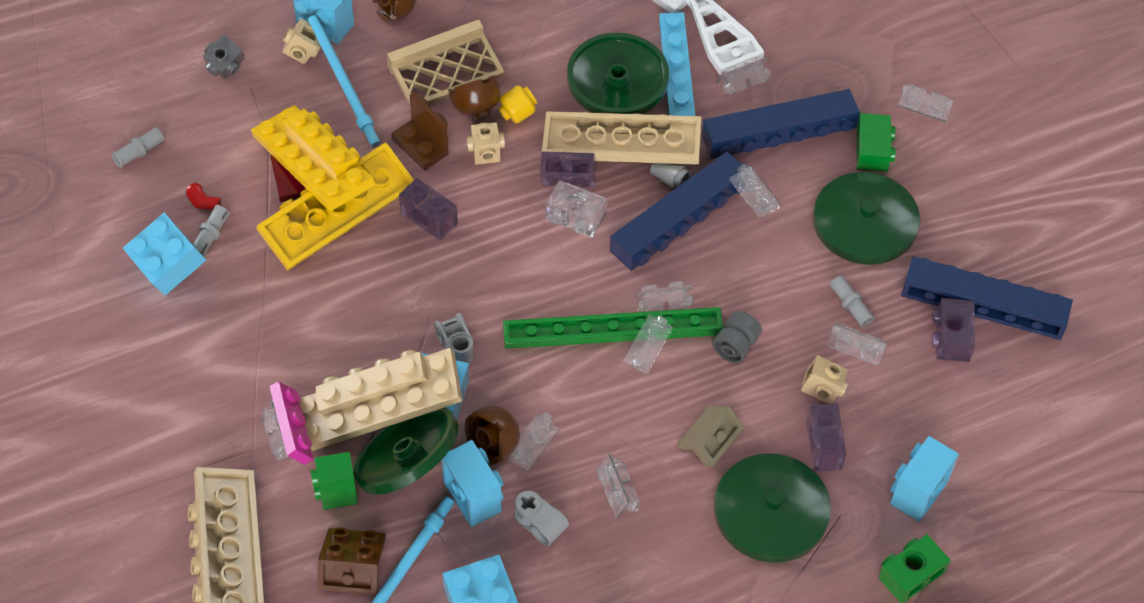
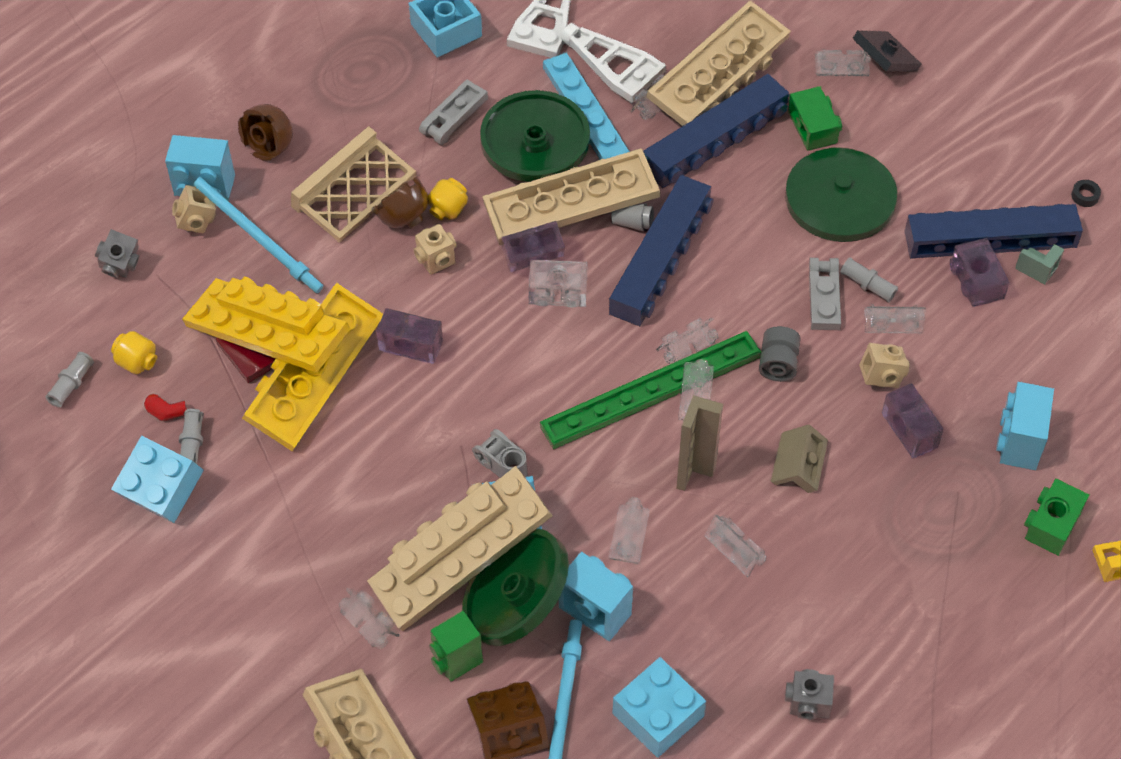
camera: 20 degrees left, 0 degrees up
dark pink plate [270,381,314,465] -> none
reddish brown bracket [391,92,449,171] -> none
reddish brown cylinder [464,405,520,465] -> none
light grey piece [515,491,569,546] -> none
dark green dish [714,453,831,562] -> none
clear hinge [729,163,781,219] -> none
none -> yellow head [111,331,157,375]
none -> light grey plate [419,79,488,145]
none -> tan plate [646,0,791,126]
none -> dark tan fence [676,395,724,491]
none -> light grey plate [809,258,841,330]
none -> black plate [853,30,922,72]
none -> sand green panel [1015,244,1065,285]
none -> black piece [1071,180,1101,207]

